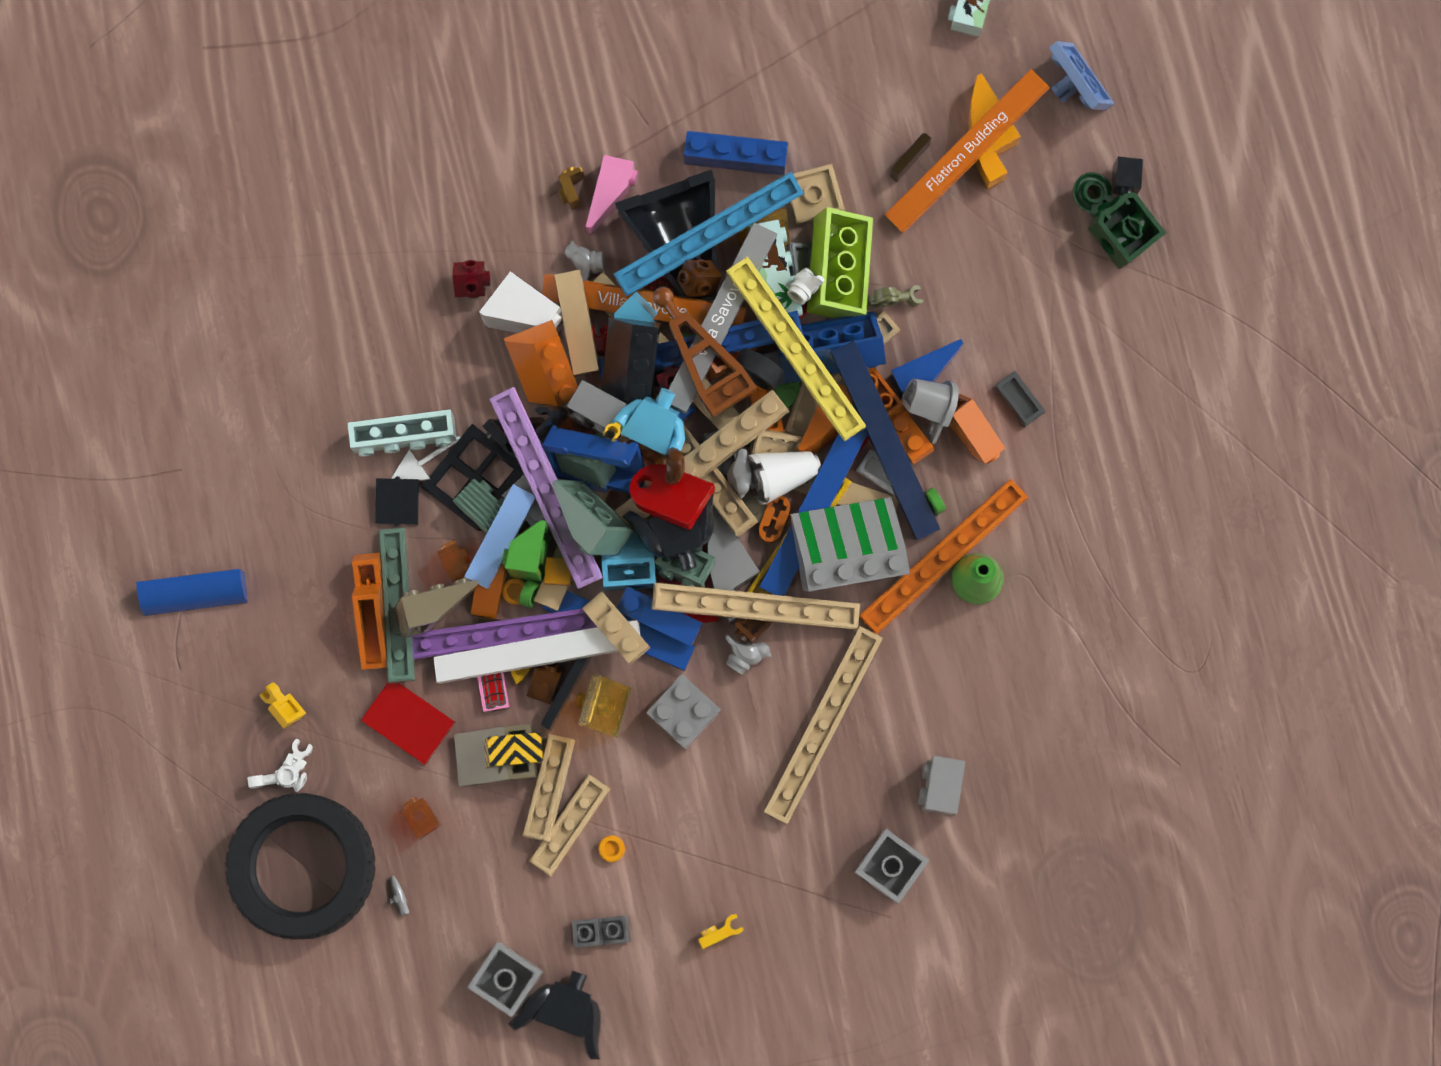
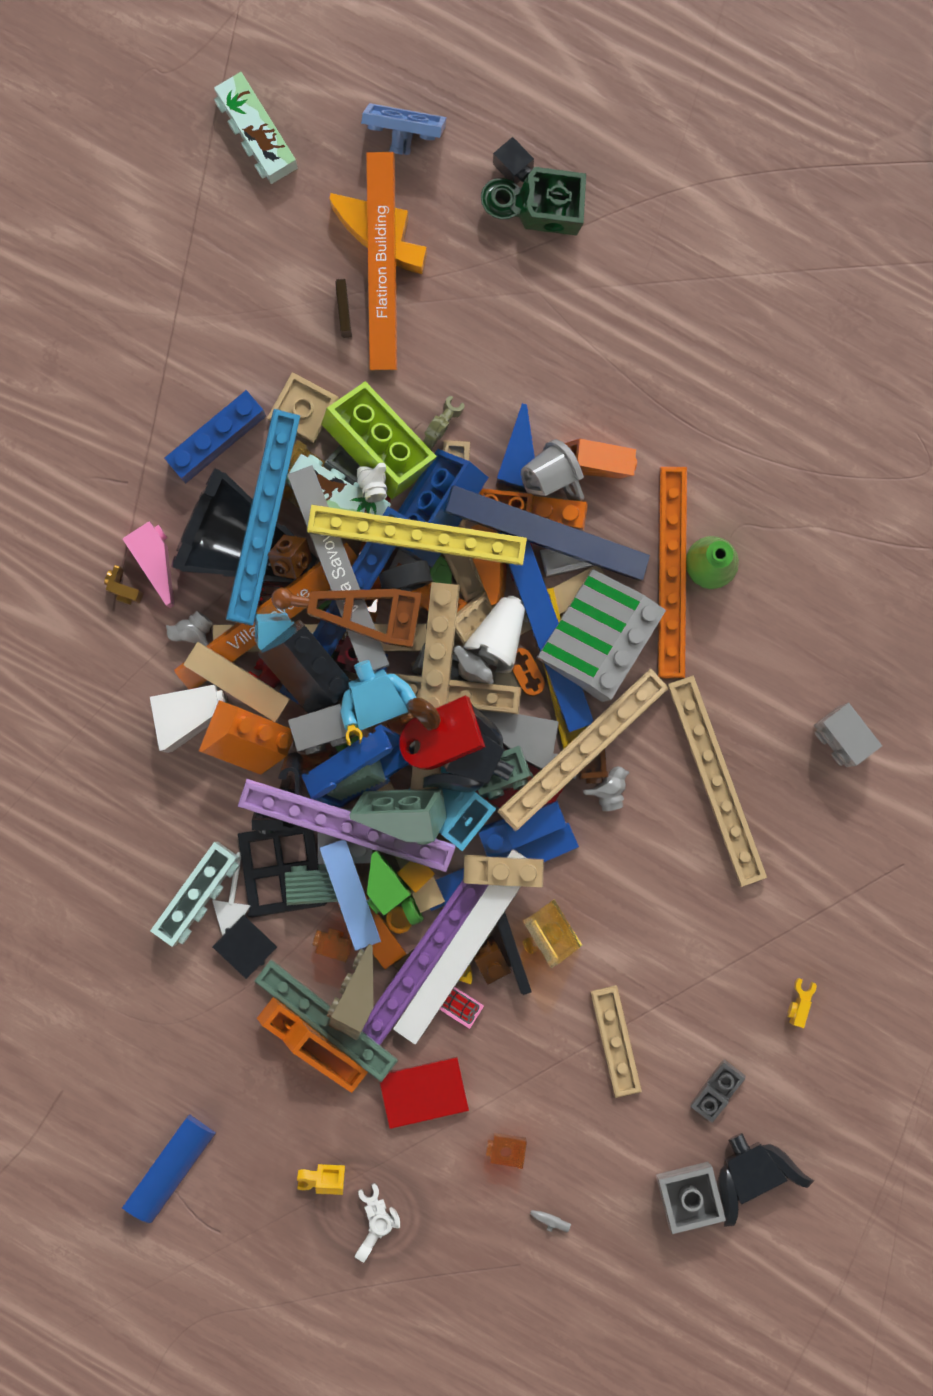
camera: 55 degrees left, 5 degrees up
black tyre [225,793,376,940] -> none
dark red brick [452,260,491,299] -> none
dark tan slope [454,724,537,787] -> none
sticker [484,733,543,768] -> none
tan tile [523,734,575,843] -> none
light orange tile [598,835,625,862] -> none
light grey brick [647,674,721,750] -> none
light grey brick [854,829,929,904] -> none
bright green tile [924,487,946,516] -> none
dark grey tile [994,371,1046,428] -> none

